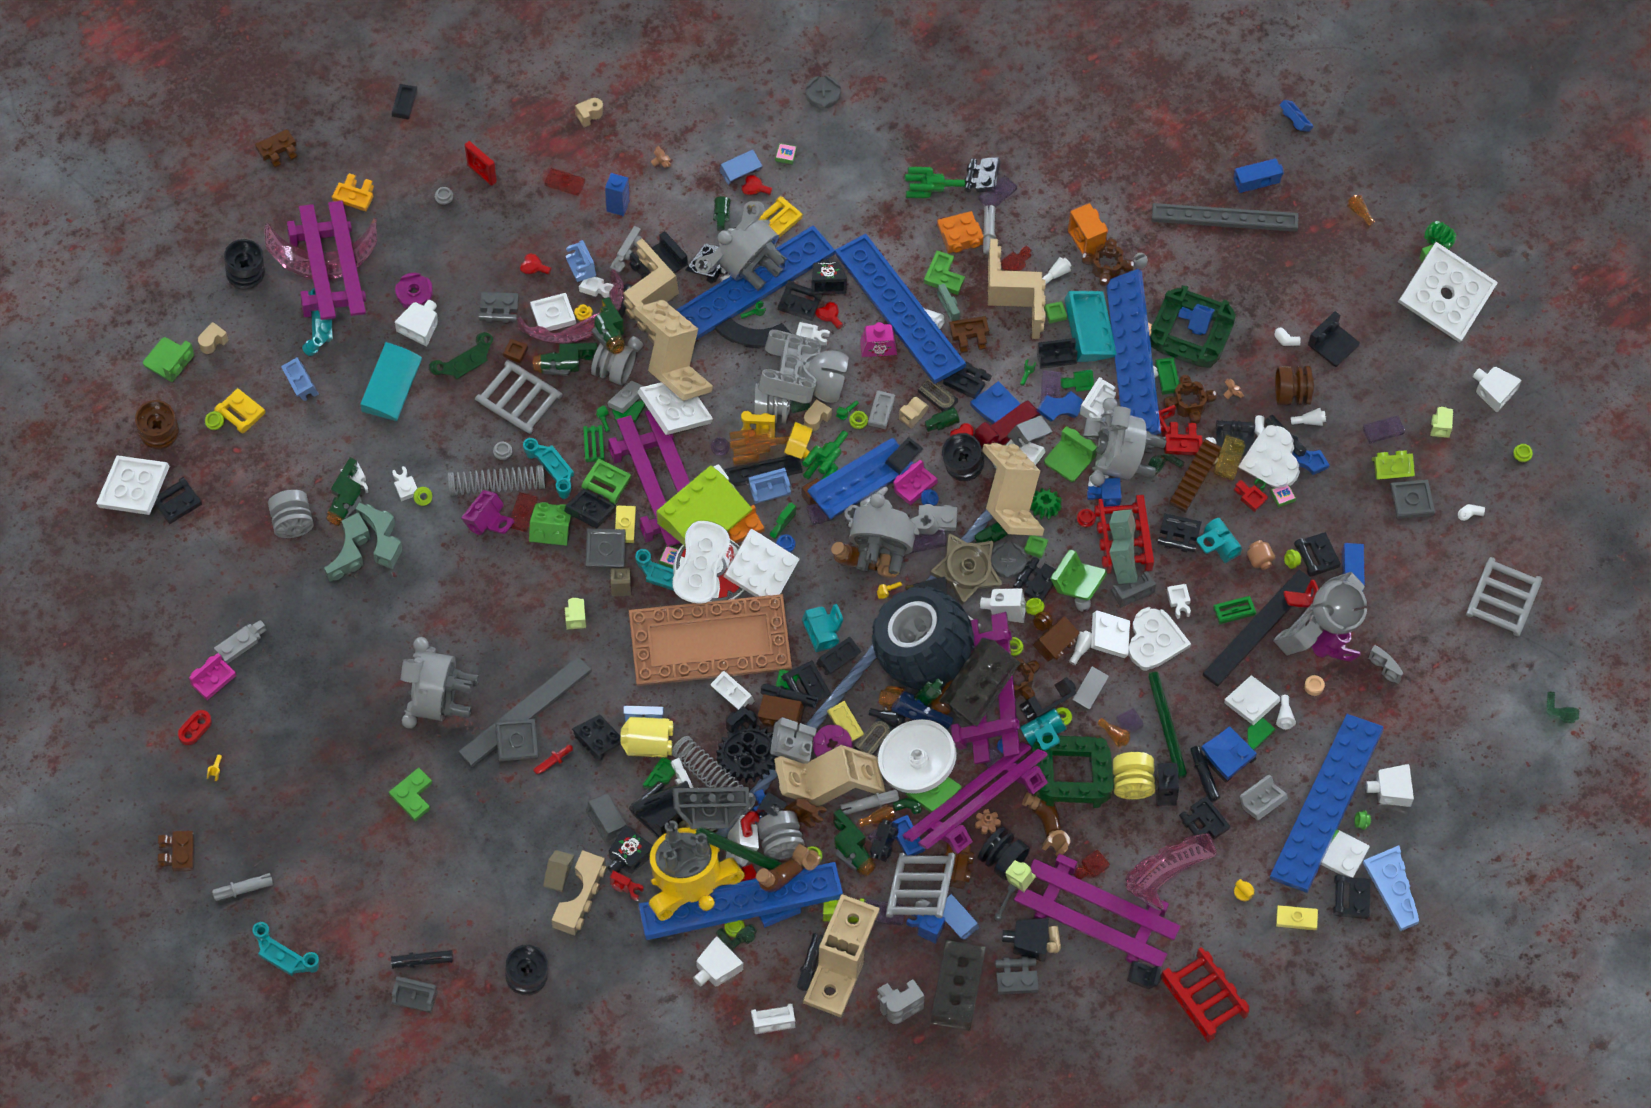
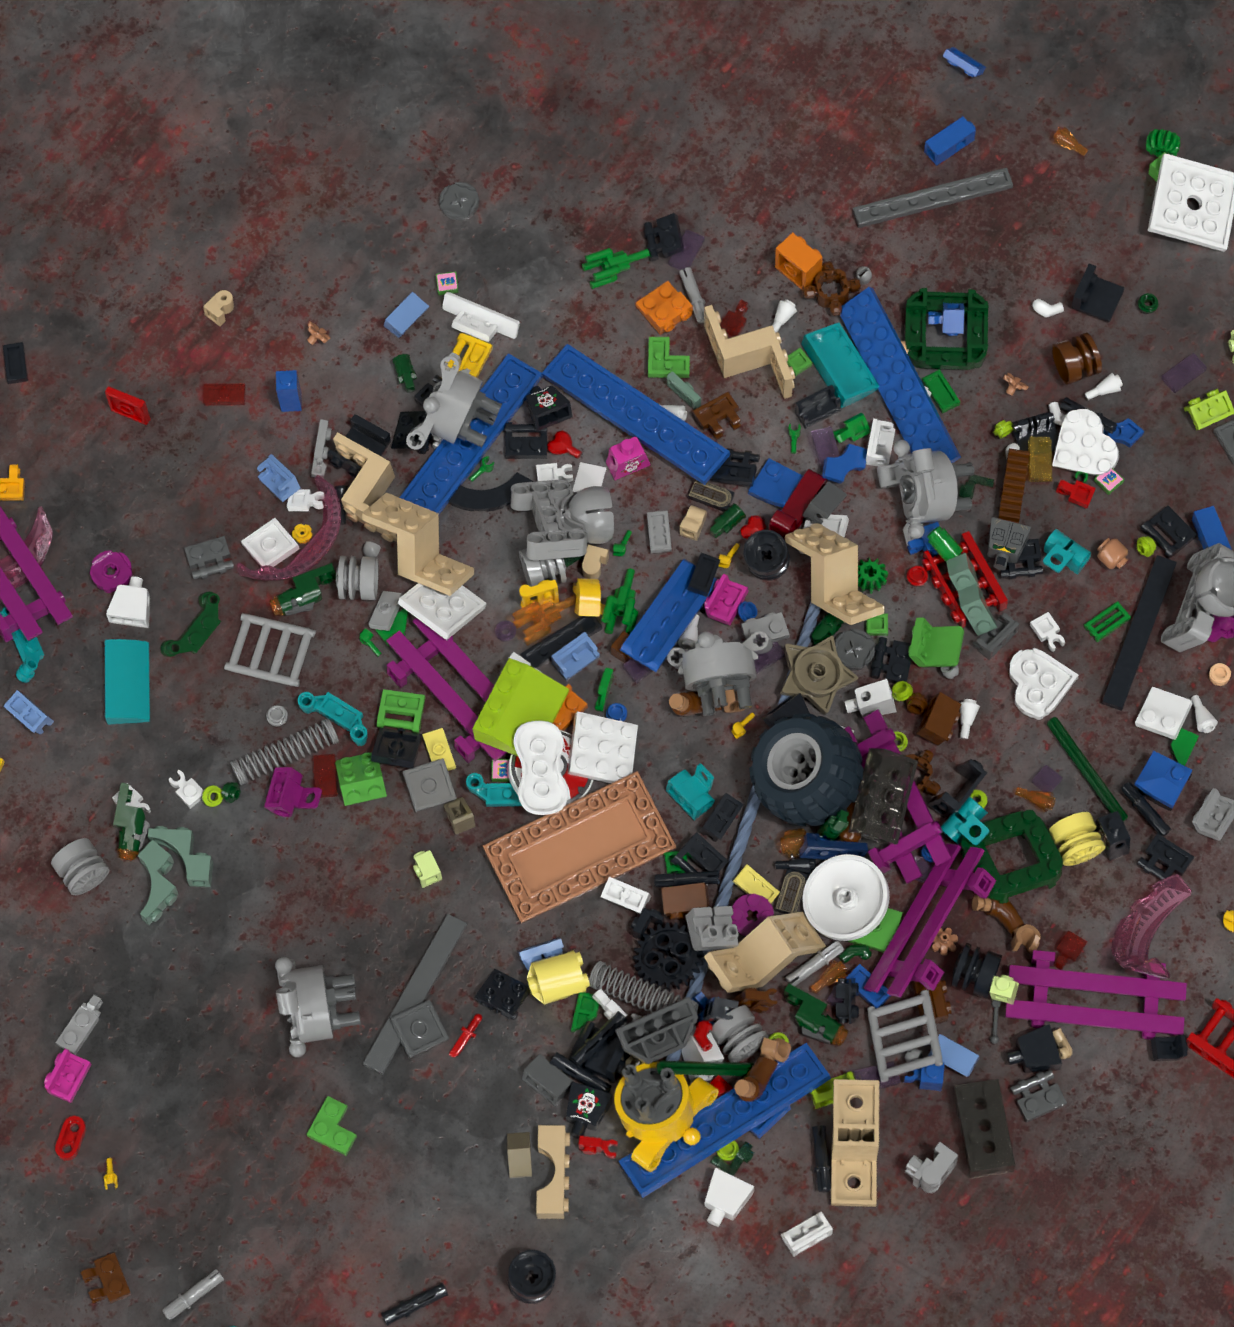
camera: 15 degrees left, 5 degrees up
light grey plate [435,187,453,205] -> none
reddish brown plate [503,339,528,363] -> none
red rock [520,253,551,275] -> none
green tile [583,425,604,462] -> none
dark green plate [592,297,625,354] -> none
red rock [741,175,773,195] -> none
lime plate [849,411,868,429] -> none
bright green bracket [1044,426,1097,482] -> none
light grey slope [1073,666,1109,710] -> none
white plate [1091,611,1130,658] -> none
red bracket [1159,405,1176,437] -> none
reddish brown piece [1164,375,1217,424] -> none
red plate [1164,422,1203,455] -> none
red bracket [1283,579,1319,608] -> none
none -> dark green plate [222,782,241,803]
none -> white bracket [442,292,520,342]
none -> black axle [550,1051,612,1093]
none -> white sticker [573,462,606,493]
none -> yellow hand [718,543,740,568]
none -> green head [927,526,963,563]
none -> dark grey torso [988,517,1031,570]
none -> lime plate [993,420,1013,439]
none -> dark green plate [1138,293,1159,313]

